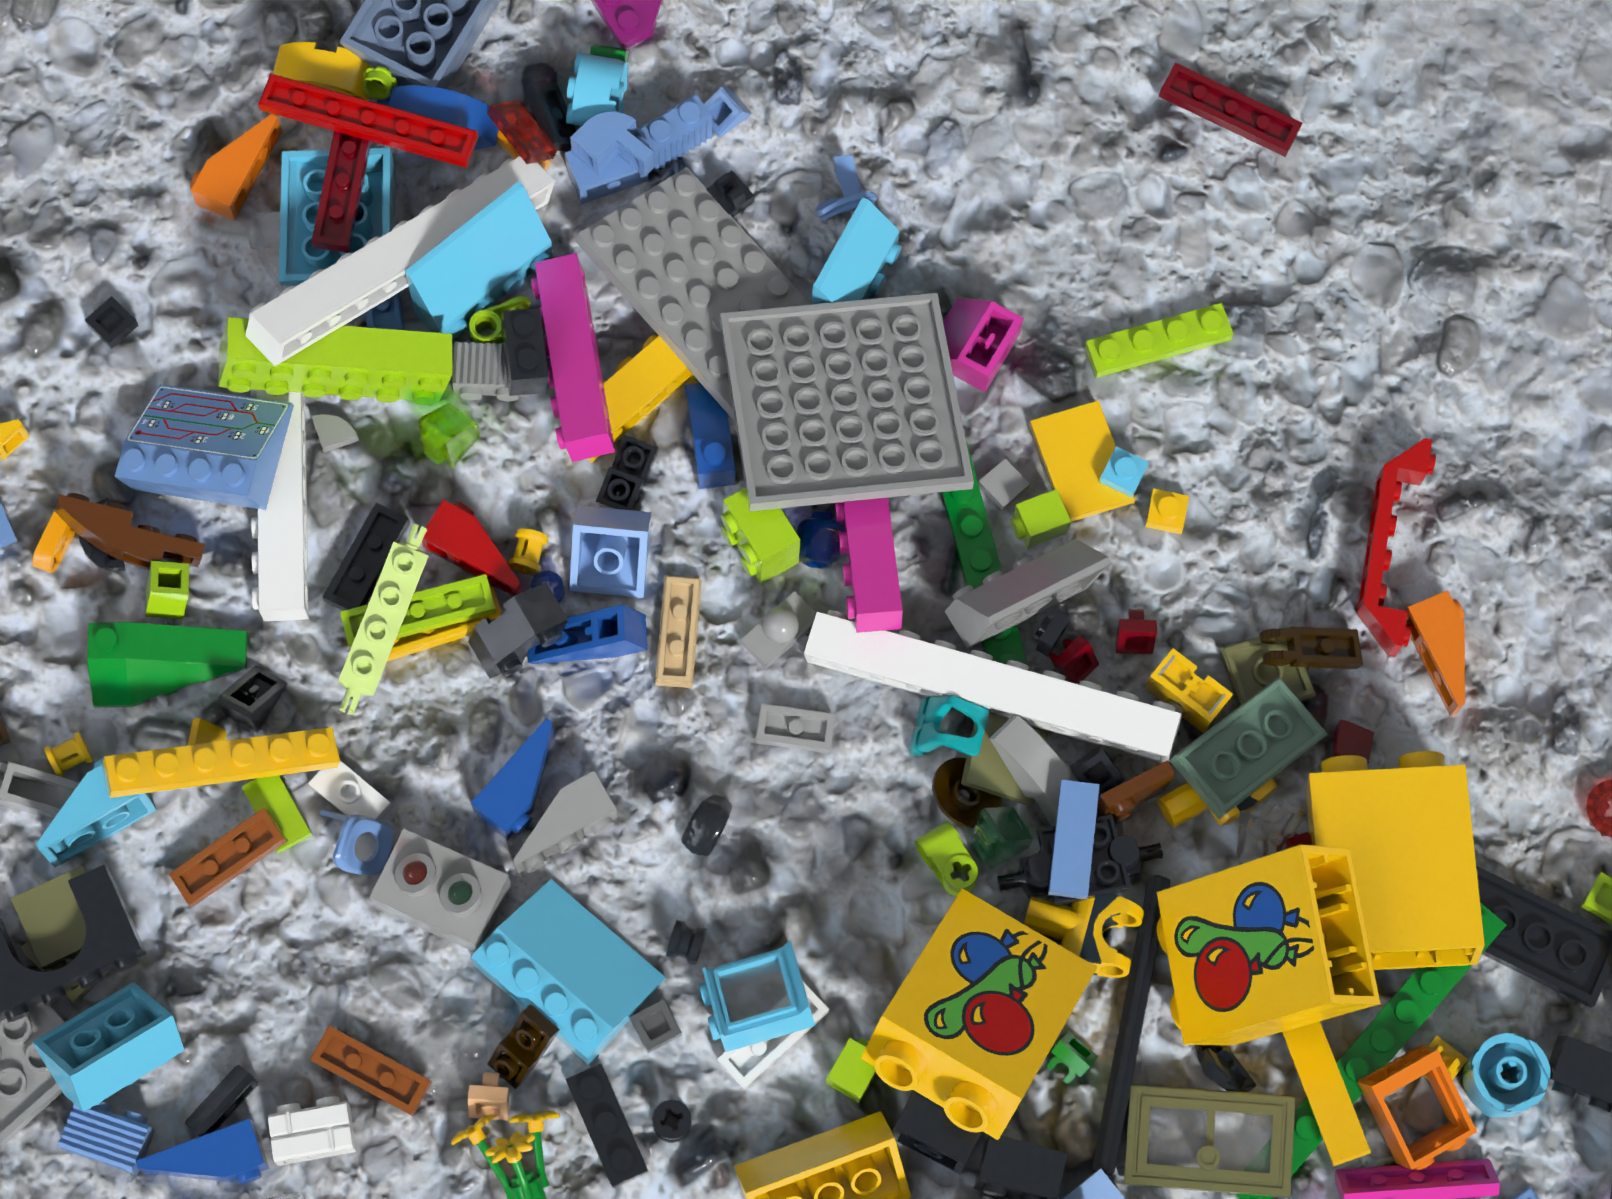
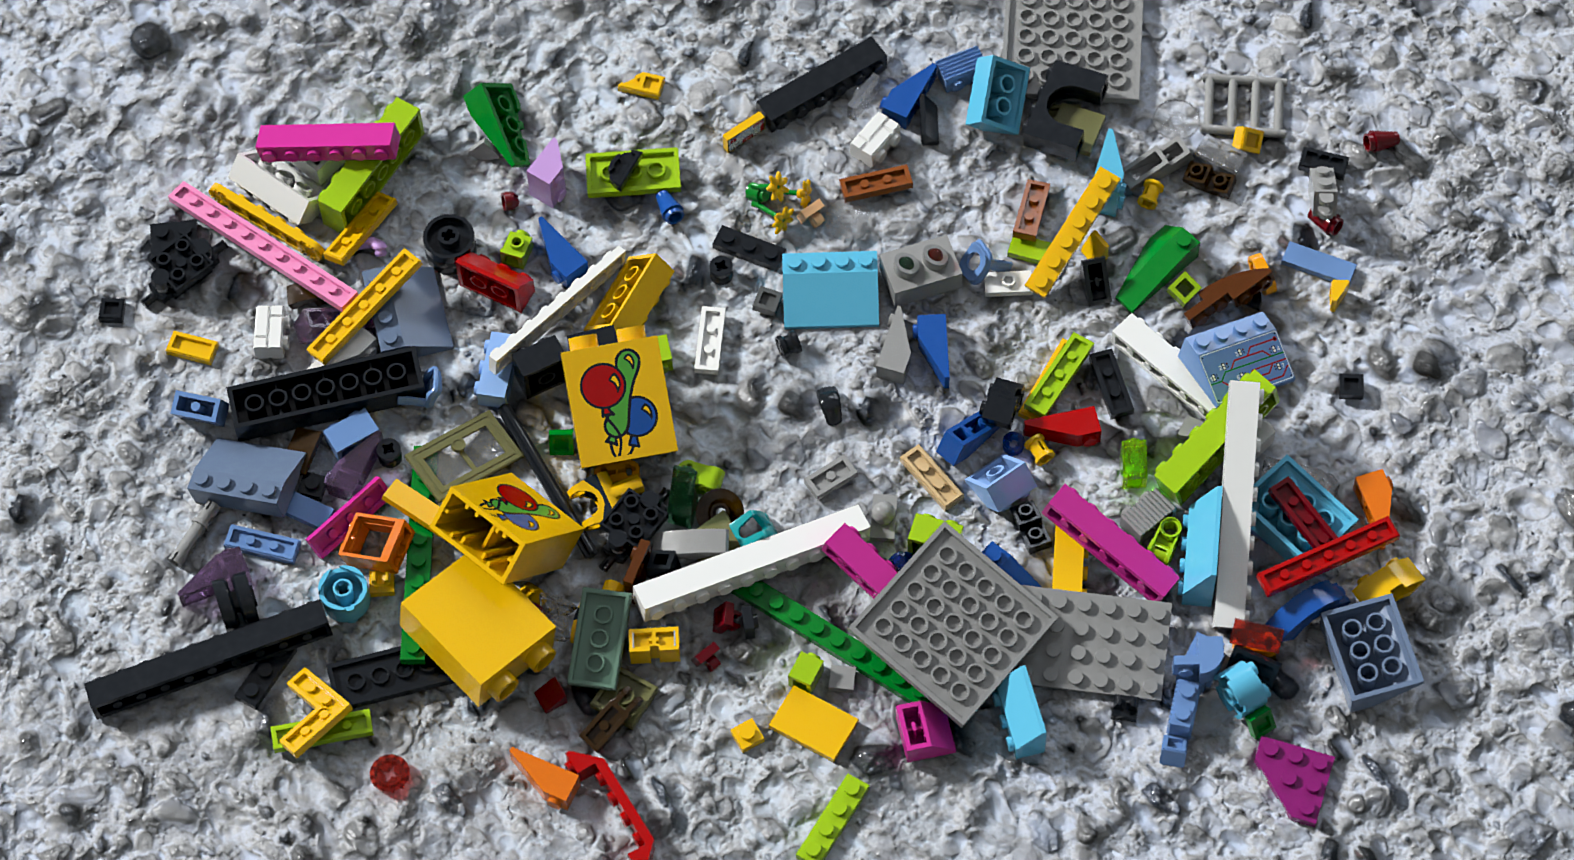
camera: 145 degrees right, 10 degrees down
yellowish green plate [338,524,429,715] -> none
lime plate [363,66,397,100] -> none
dark brown slope [487,1004,560,1089] -> none
black brick [501,308,549,396] -> none
medium azure window [699,940,816,1052] -> none
medium blue piece [815,155,877,222] -> none
light grey slope [945,539,1112,649] -> none
medium blue tile [1048,779,1100,900] -> none
medium azure plate [1099,446,1149,498] -> none

